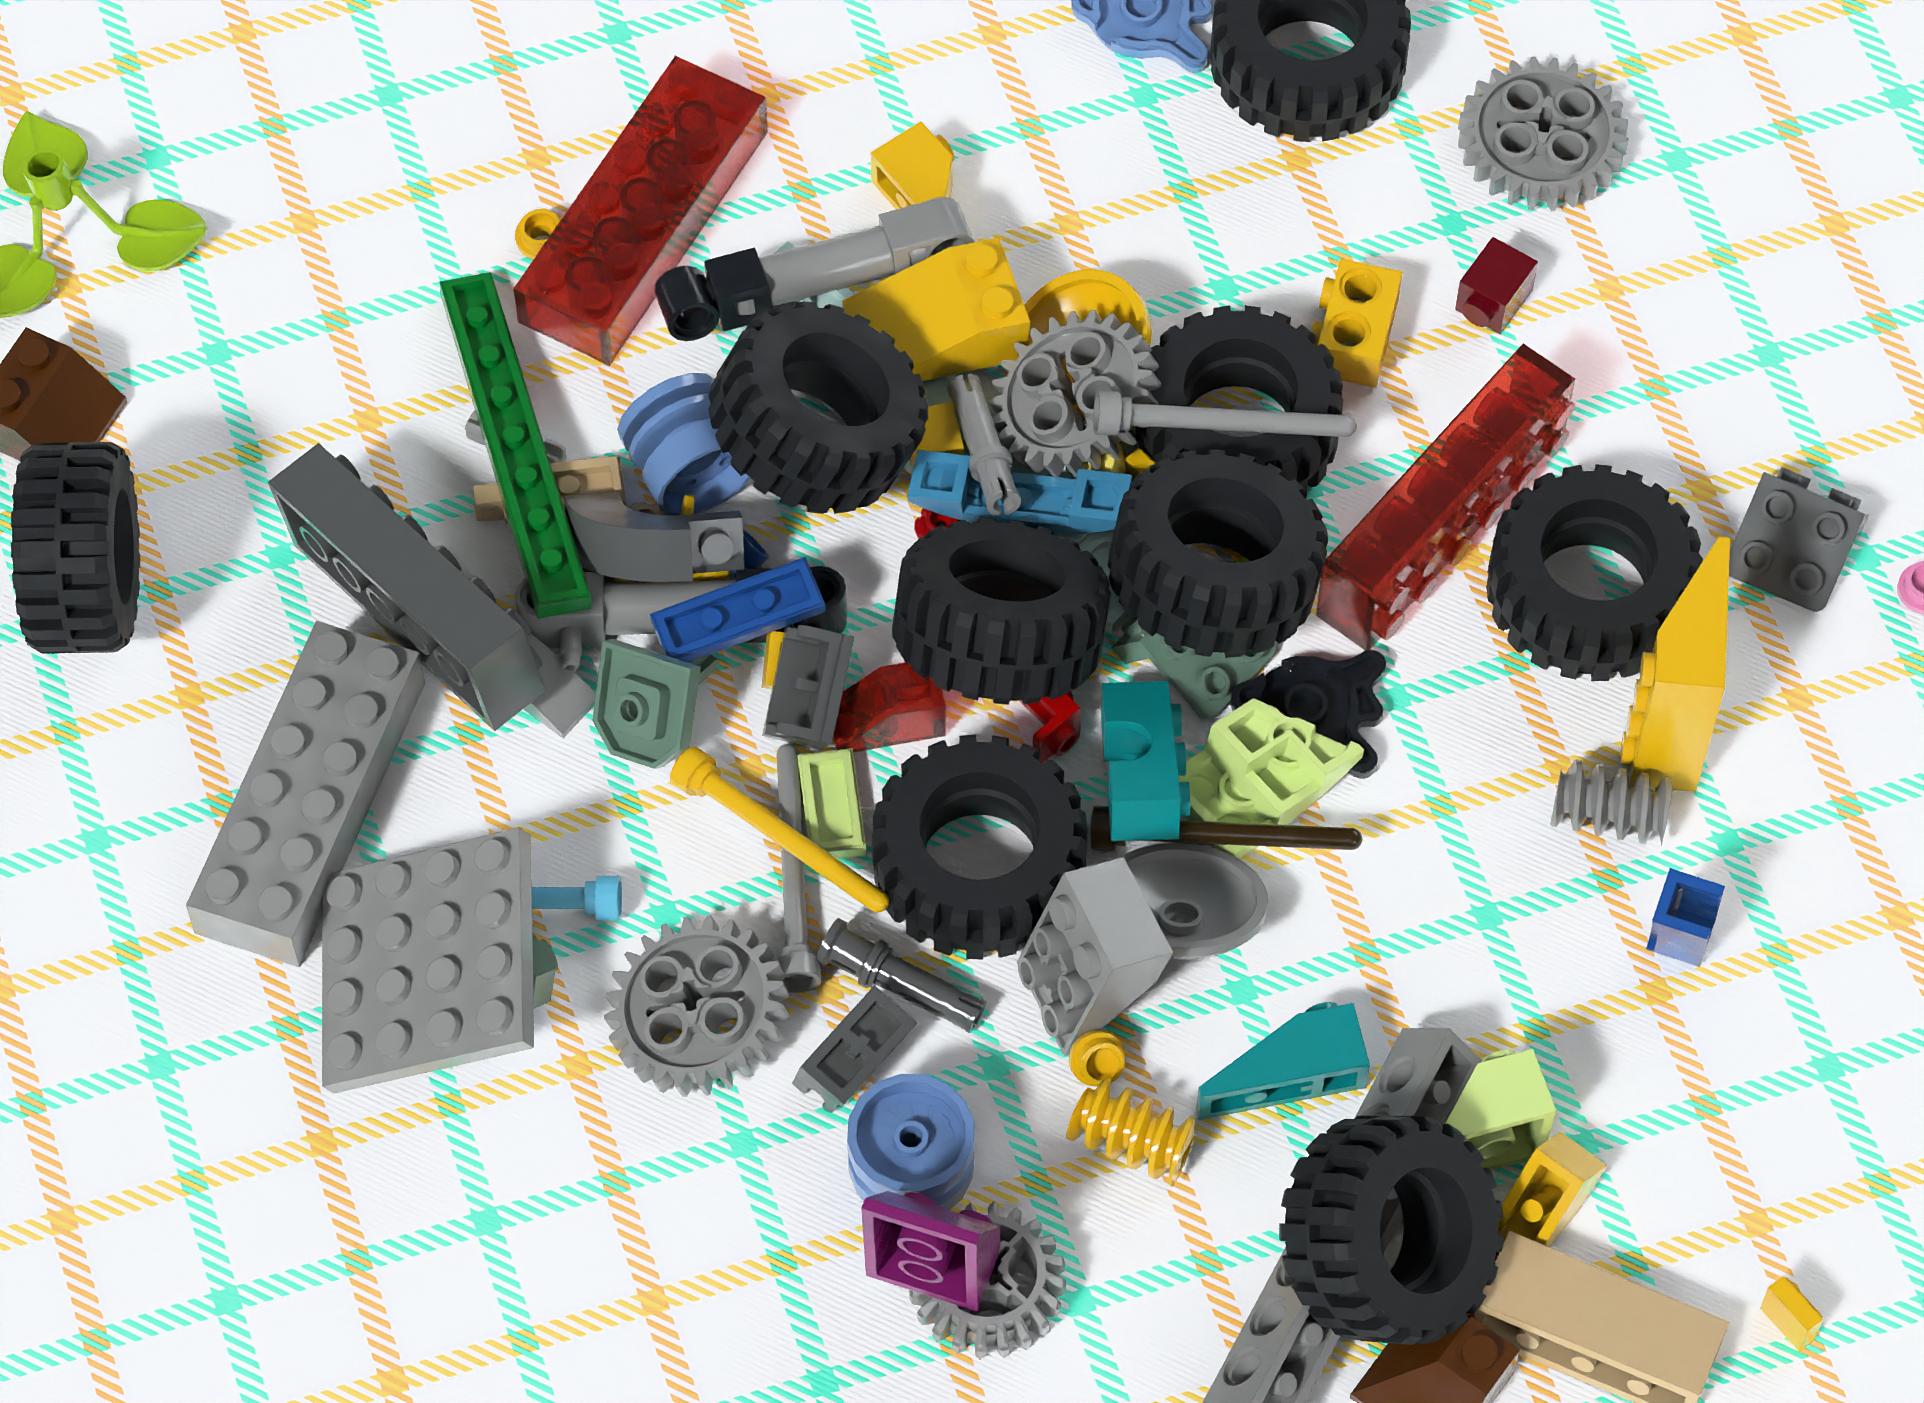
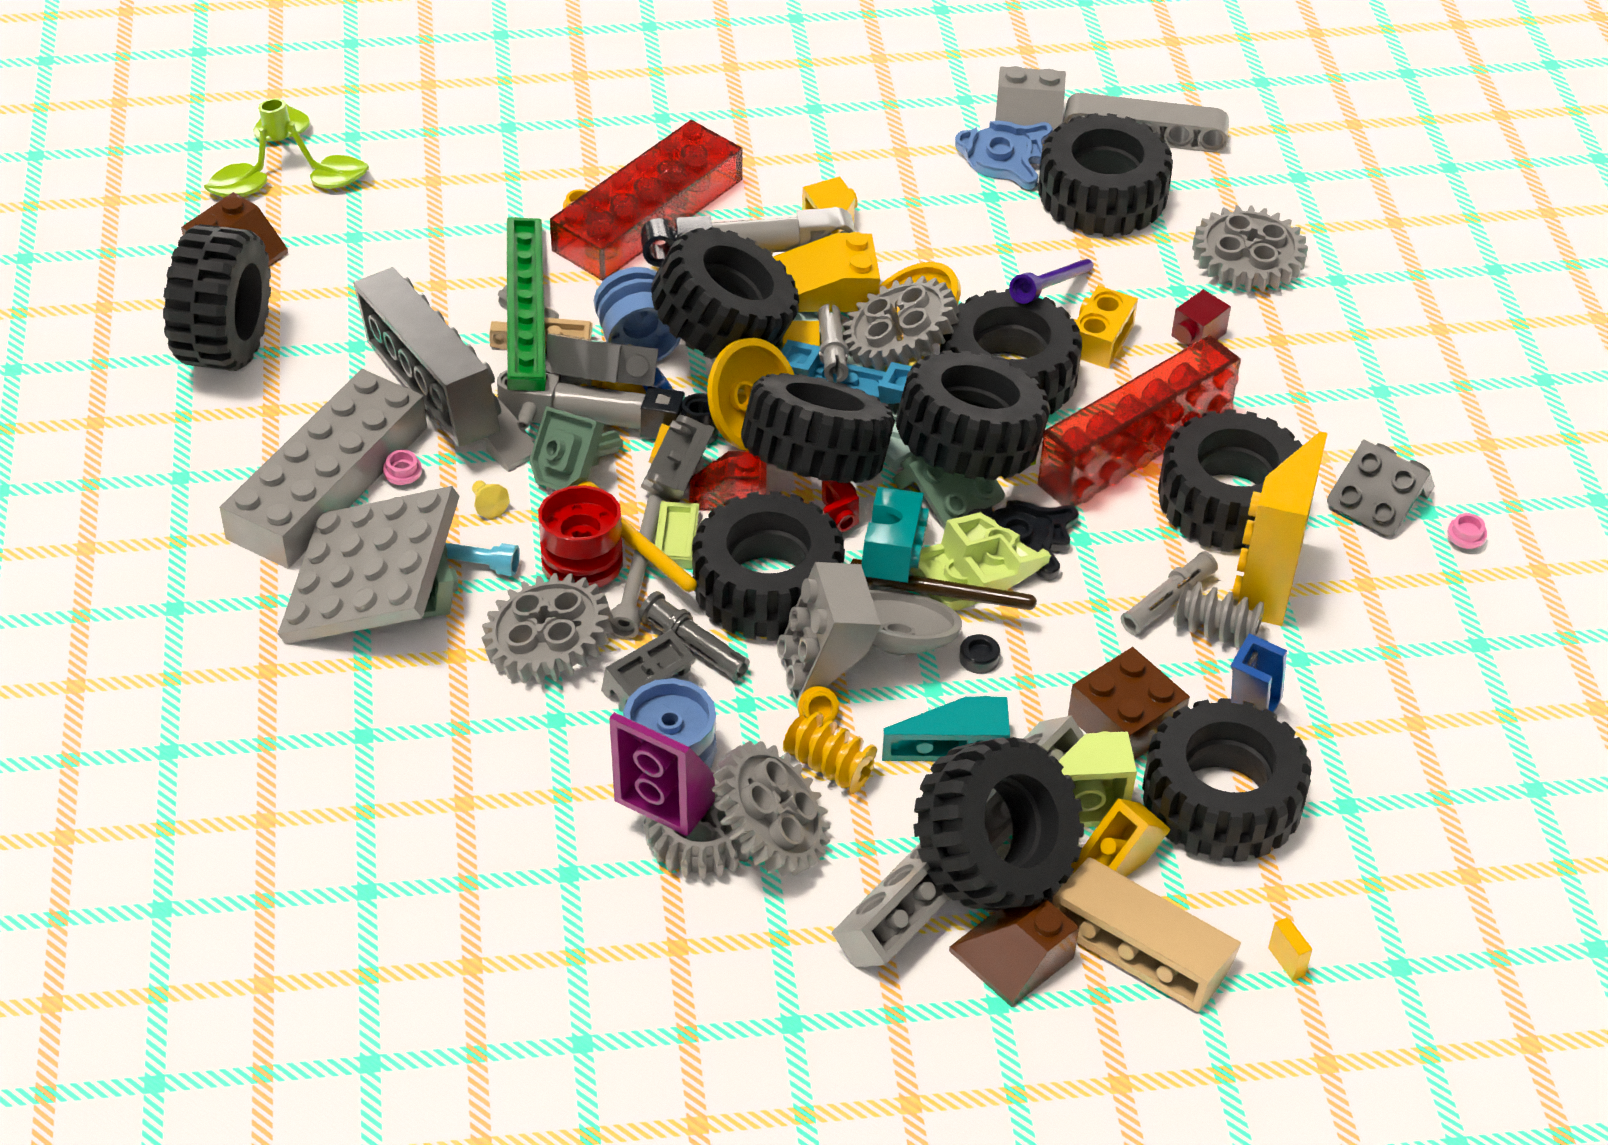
camera: 10 degrees right, 15 degrees down
blue tile [650,557,826,663] -> none
light grey piece [1093,390,1357,437] -> none
none -> bright pink plate [383,450,422,485]
none -> light yellow rock [472,480,510,519]
none -> red wheel [538,485,623,588]
none -> yellow dish [707,338,794,452]
none -> light grey gear [712,741,830,877]
none -> black tile [959,634,1000,674]
none -> dark purple piece [1009,258,1094,304]
none -> reddish brown brick [1068,646,1190,760]
none -> light grey pin [1120,551,1218,635]
none -> black tyre [1142,698,1312,862]

